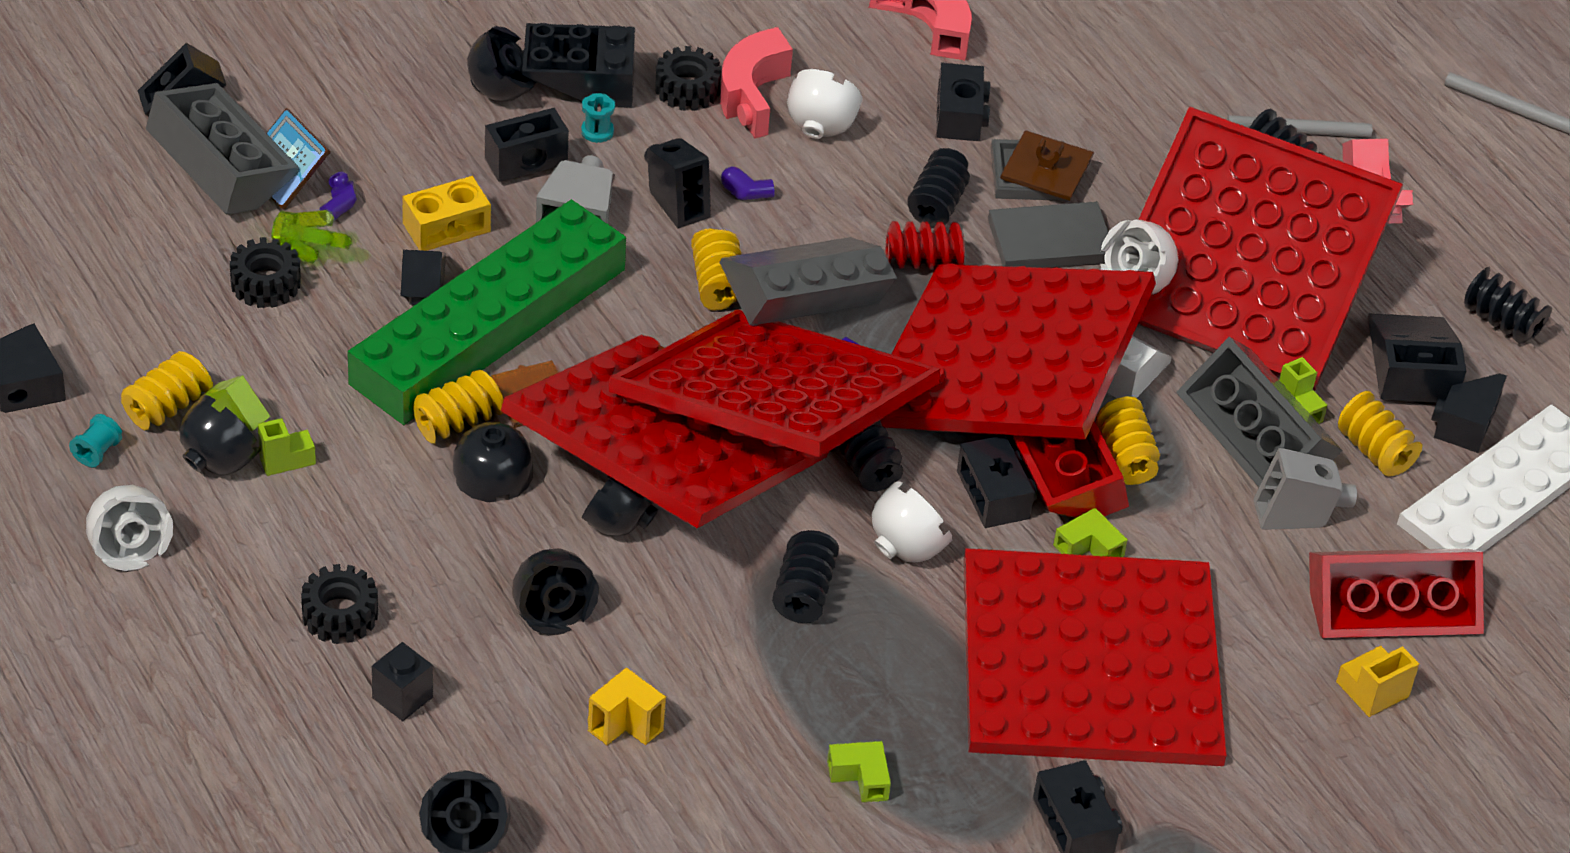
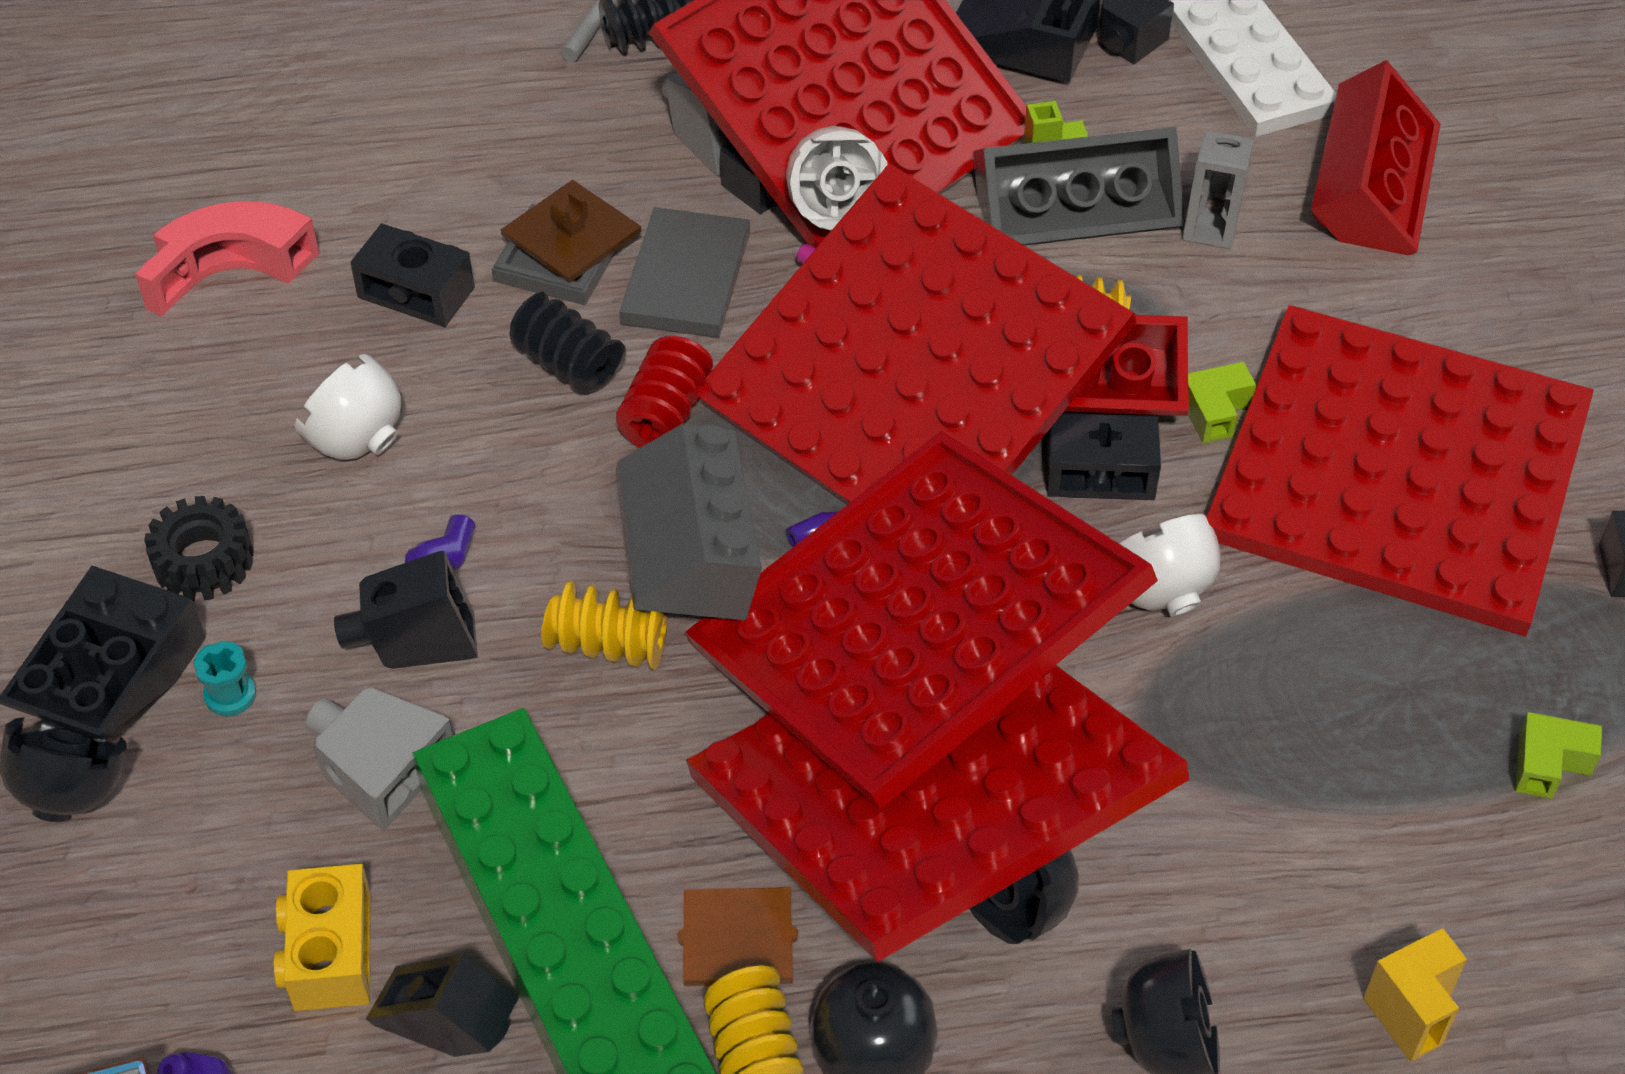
camera: 65 degrees left, 5 degrees up
black brick [485,107,569,182] -> none
coral arch [720,27,793,139] -> none
black piece [772,530,839,624] -> none
yellow piece [1336,646,1419,717] -> none
yellow piece [1338,391,1422,476] -> none

